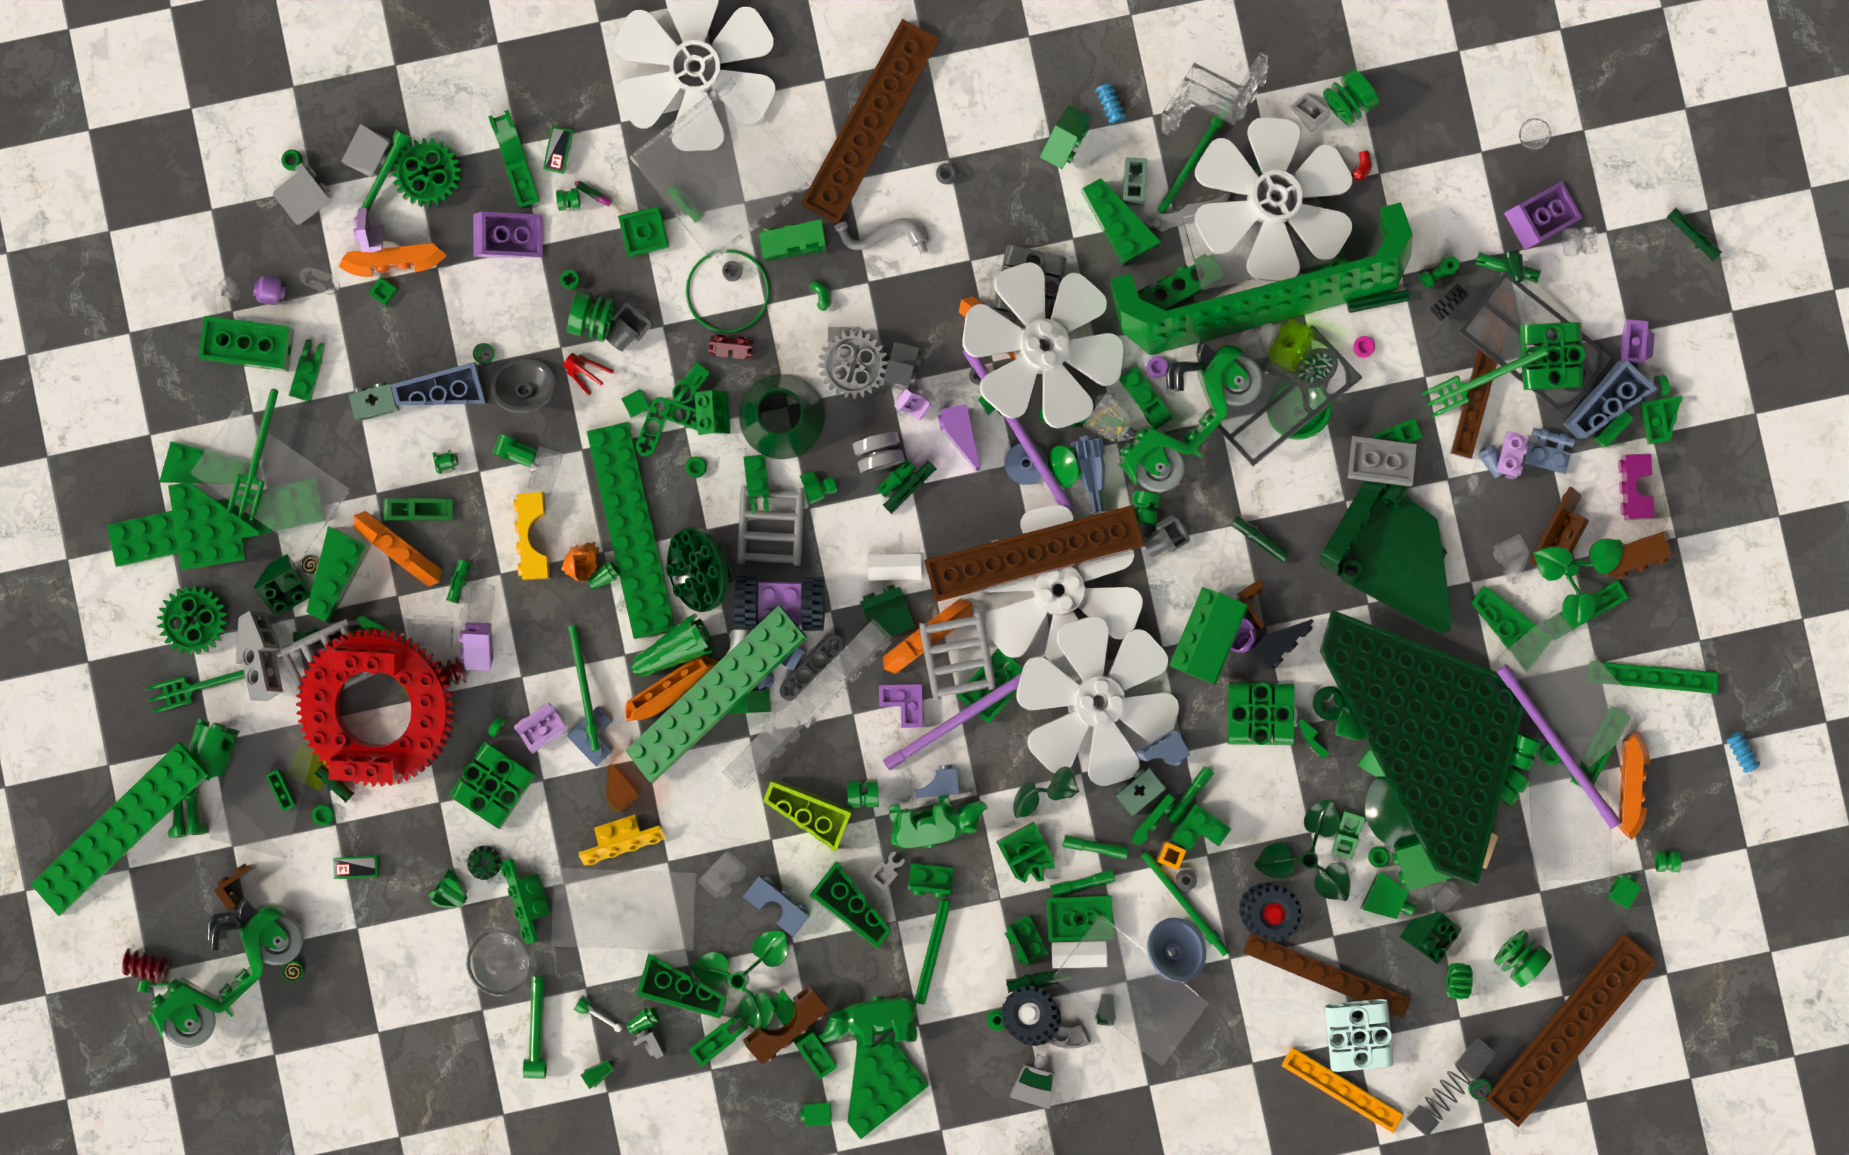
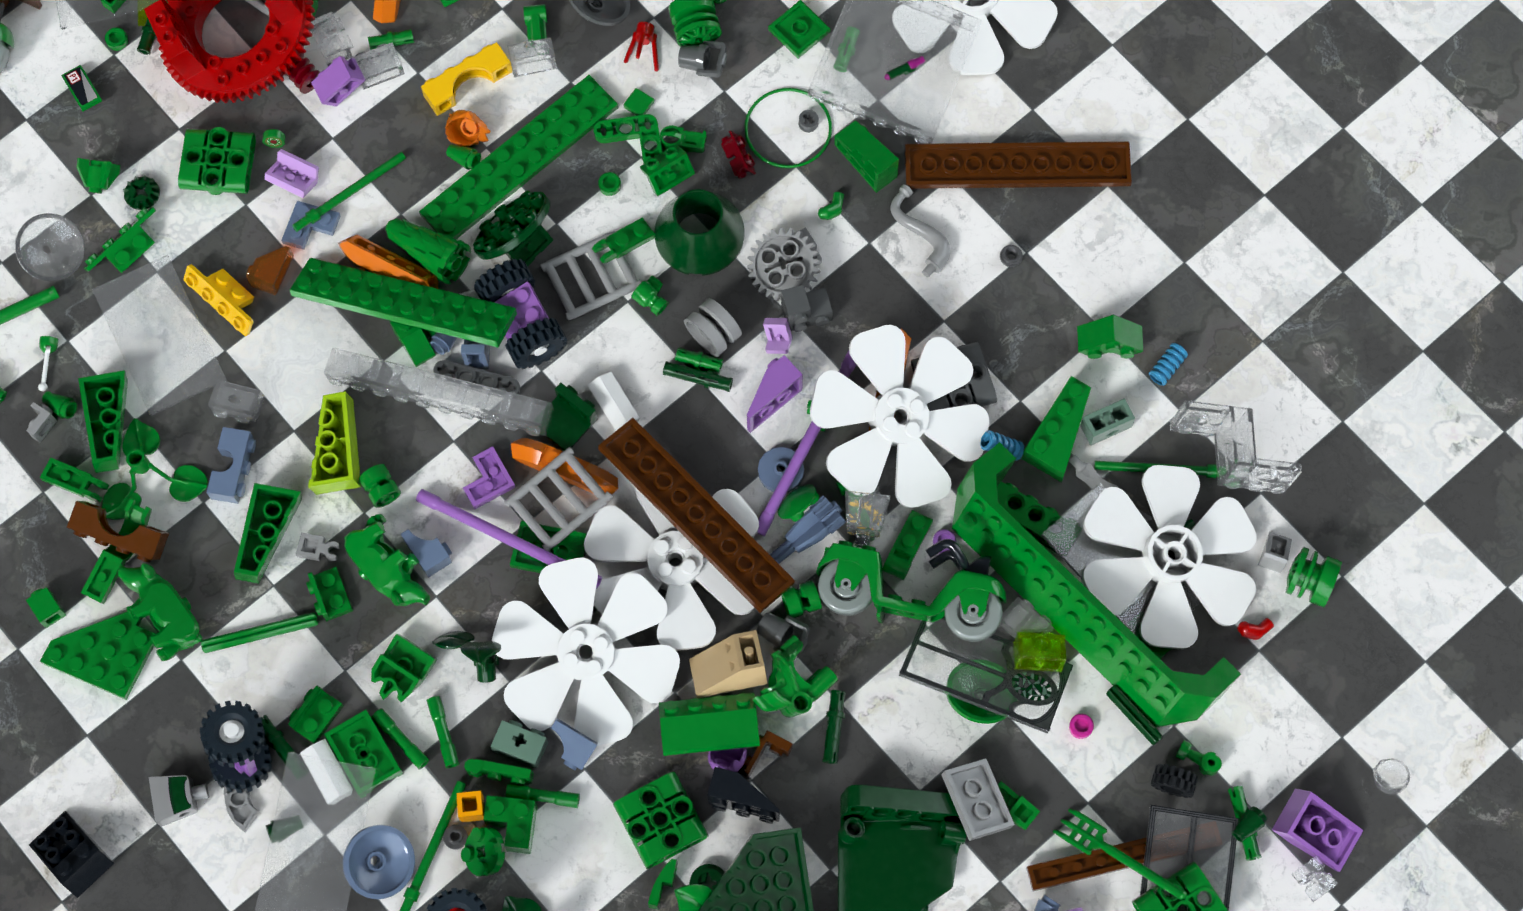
camera: 60 degrees right, 15 degrees down
none -> green plate [461,827,505,876]
none -> tan slope [689,630,767,698]
none -> green helmet [752,635,838,718]
none -> piece [884,56,925,80]
none -> dark azure piece [980,430,1024,461]

